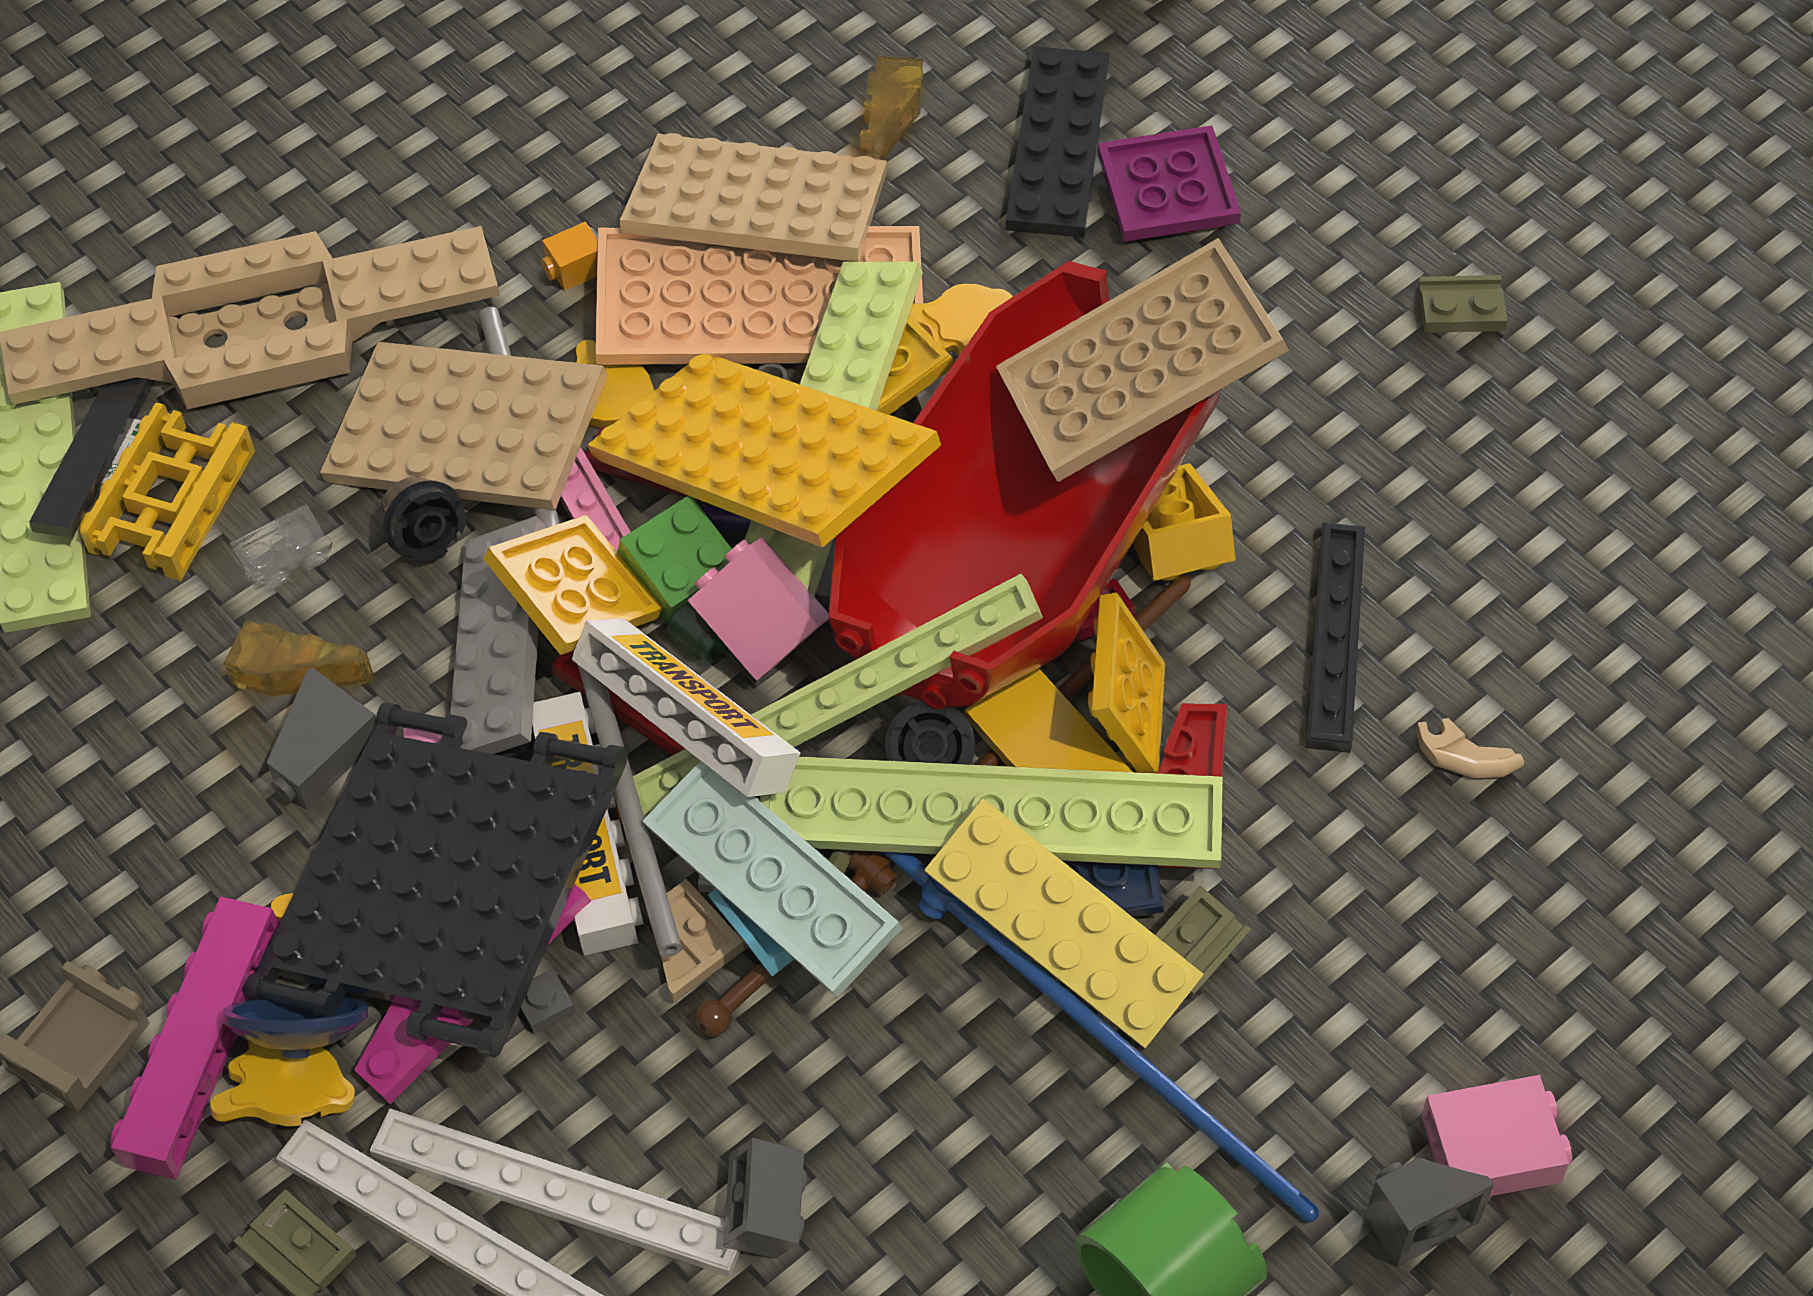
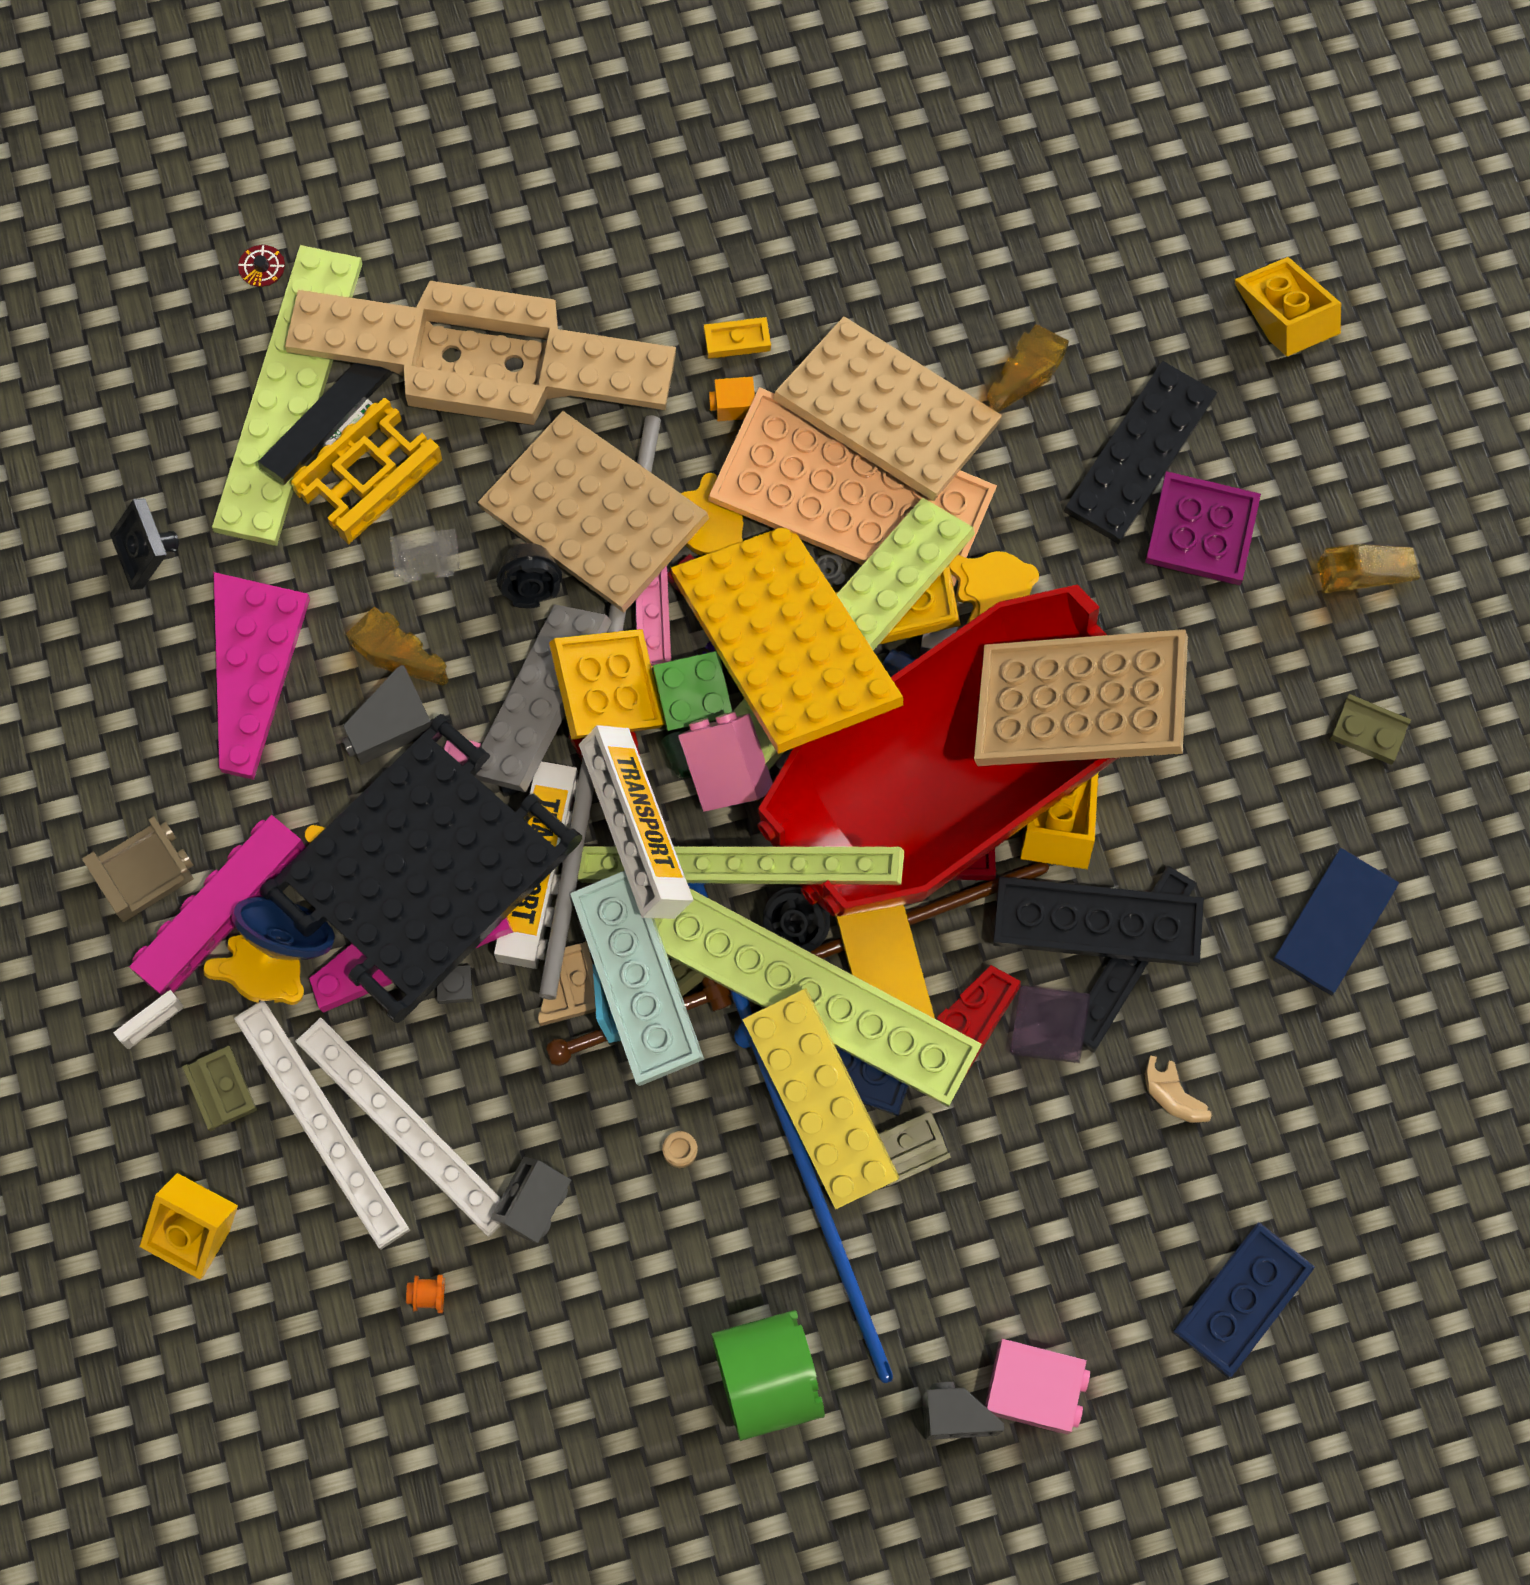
camera: 20 degrees right, 15 degrees up
yellow plate [1088,593,1165,774] -> none
none -> white tile [113,990,184,1049]
none -> dark pink wing [214,572,310,780]
none -> tan tile [662,1131,698,1168]
none -> yellow plate [704,317,771,359]
none -> black plate [993,877,1204,967]
none -> clear purple tile [1010,986,1090,1063]
none -> dark blue tile [1172,1222,1315,1379]
none -> dark blue tile [1273,848,1399,996]
none -> clear yellow slope [1317,544,1420,593]

